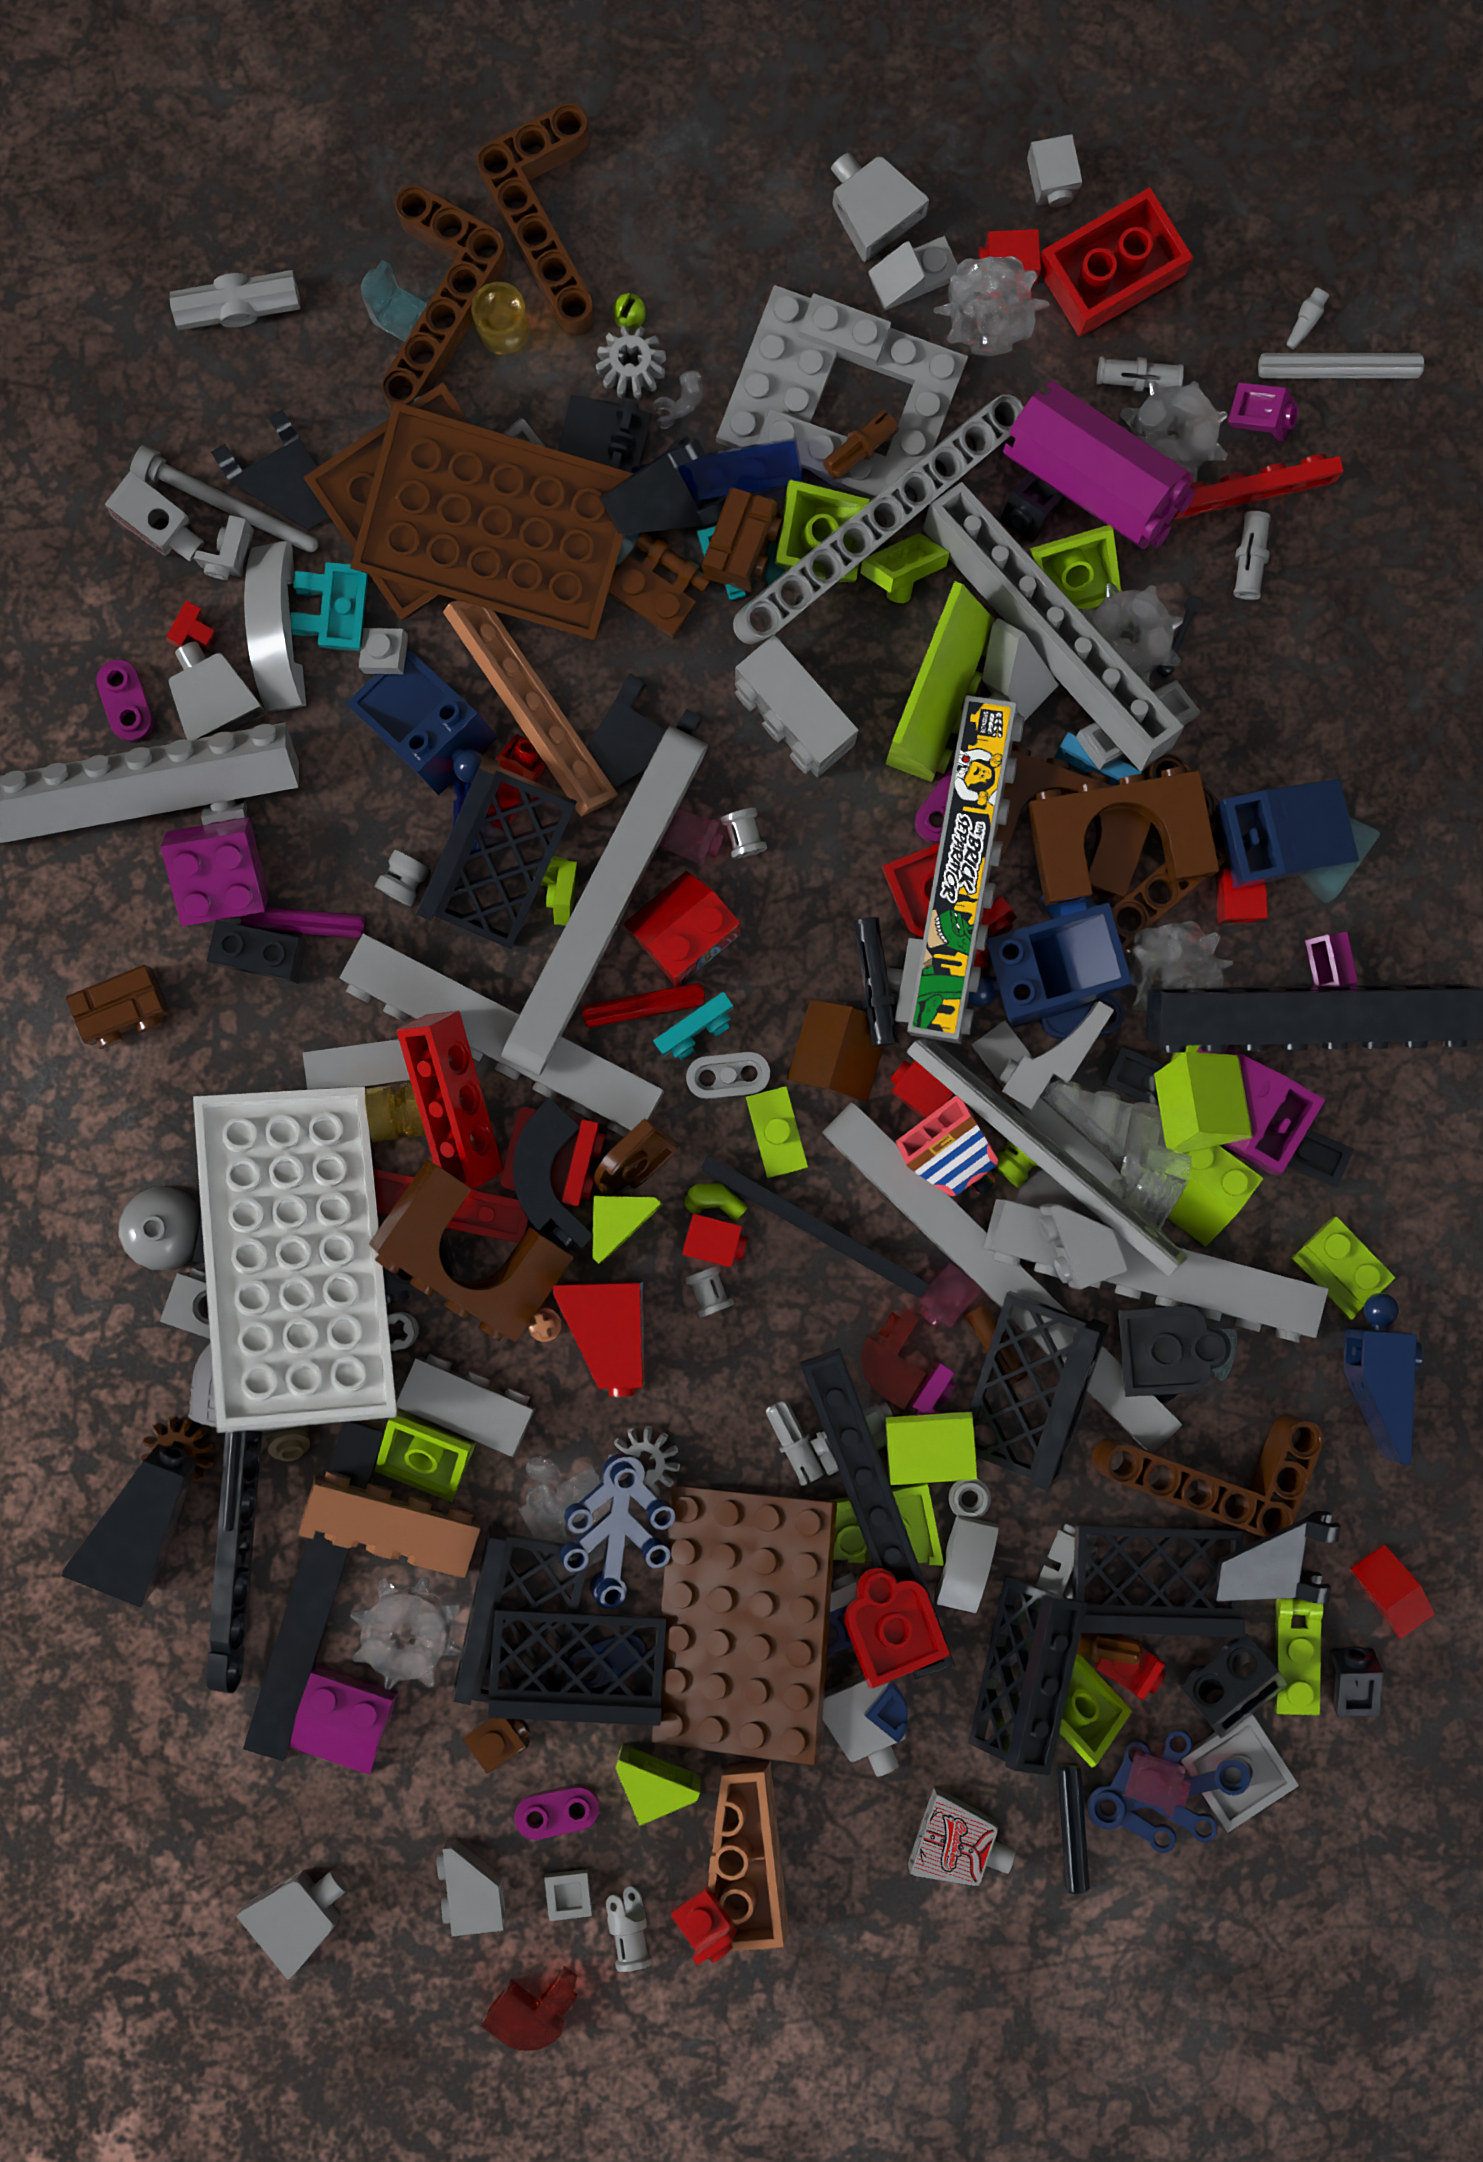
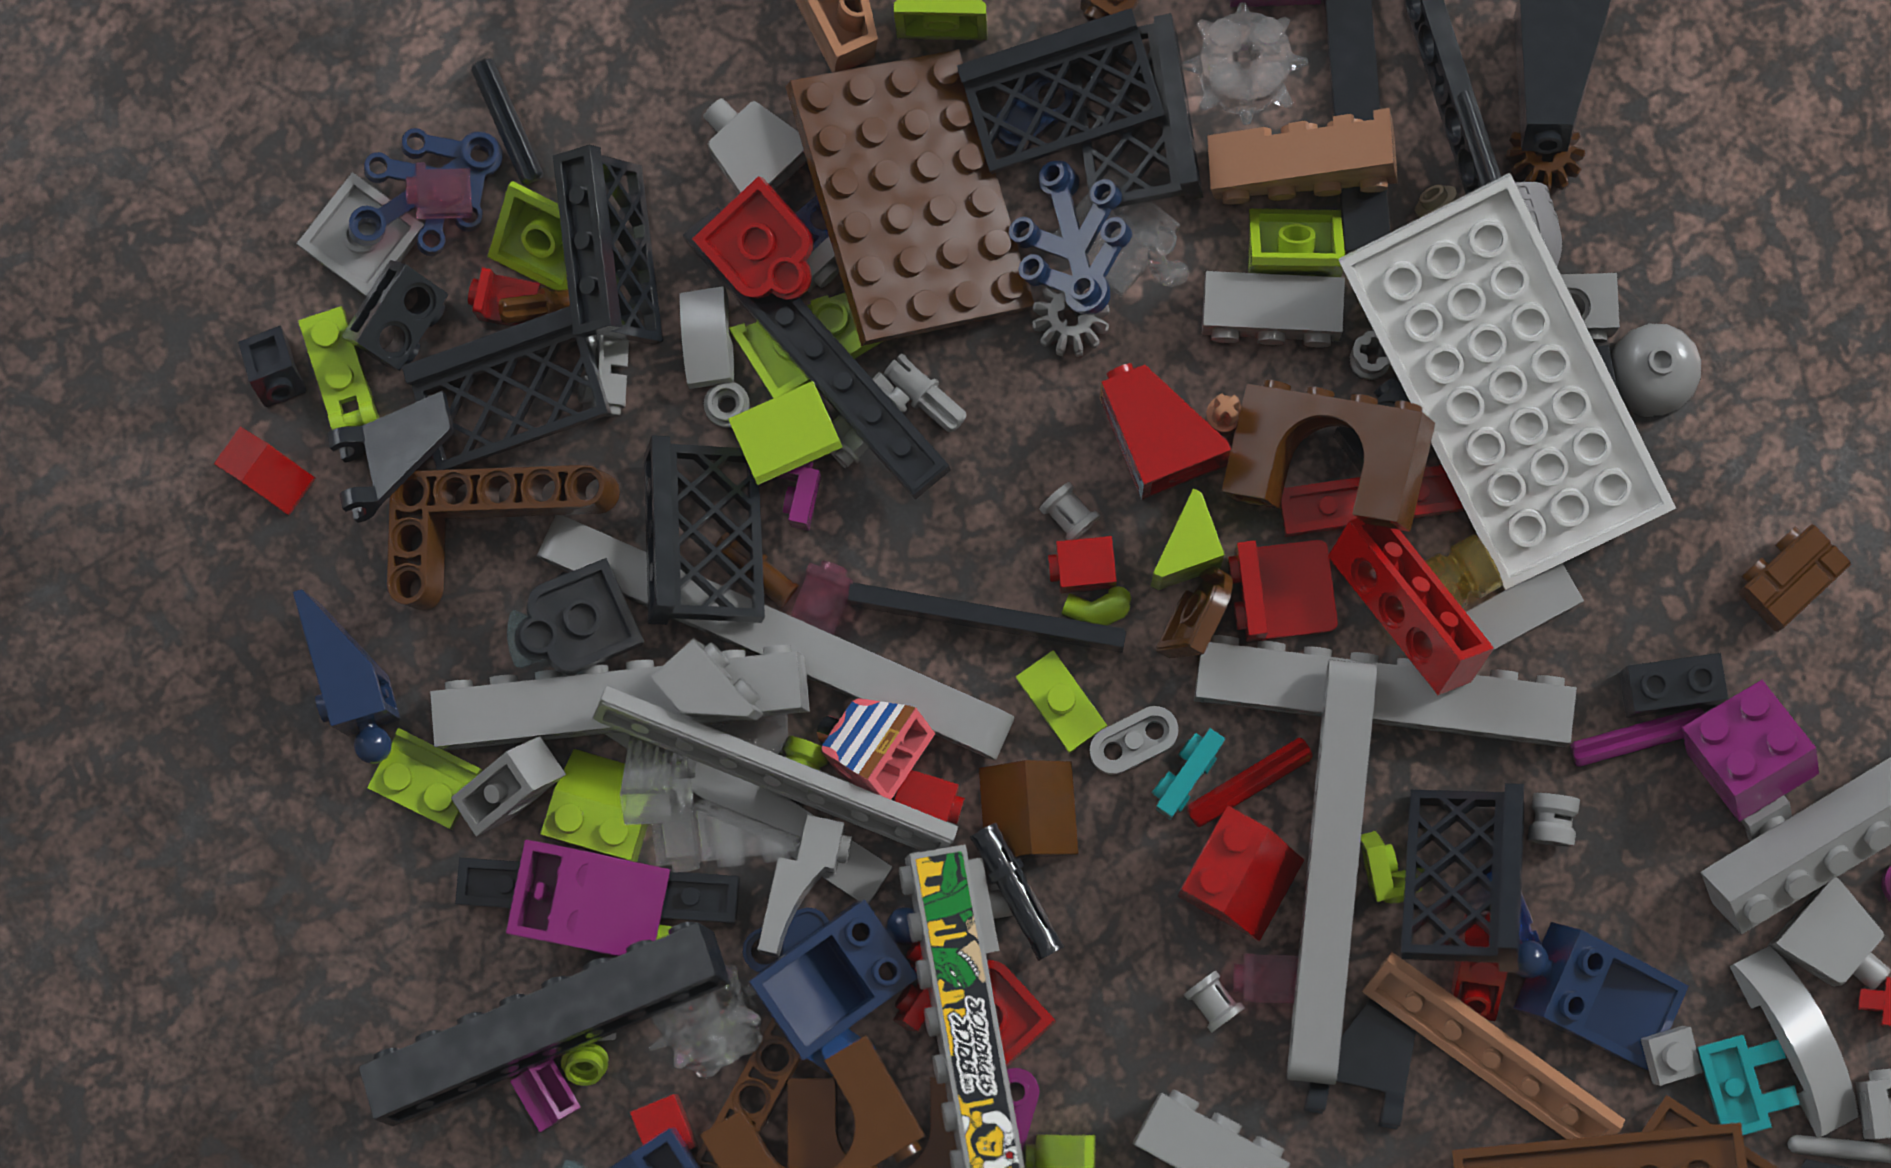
camera: 170 degrees right, 5 degrees down
black arch [513,1098,593,1250] -> none
clear red brick [860,1309,926,1410] -> none
dark blue tile [864,1681,908,1744] -> none
light grey torso [908,1787,1016,1886] -> none
lime slope [1154,1051,1253,1156] -> none
none -> light grey brick [451,736,566,837]
none -> lime plate [561,1043,609,1086]

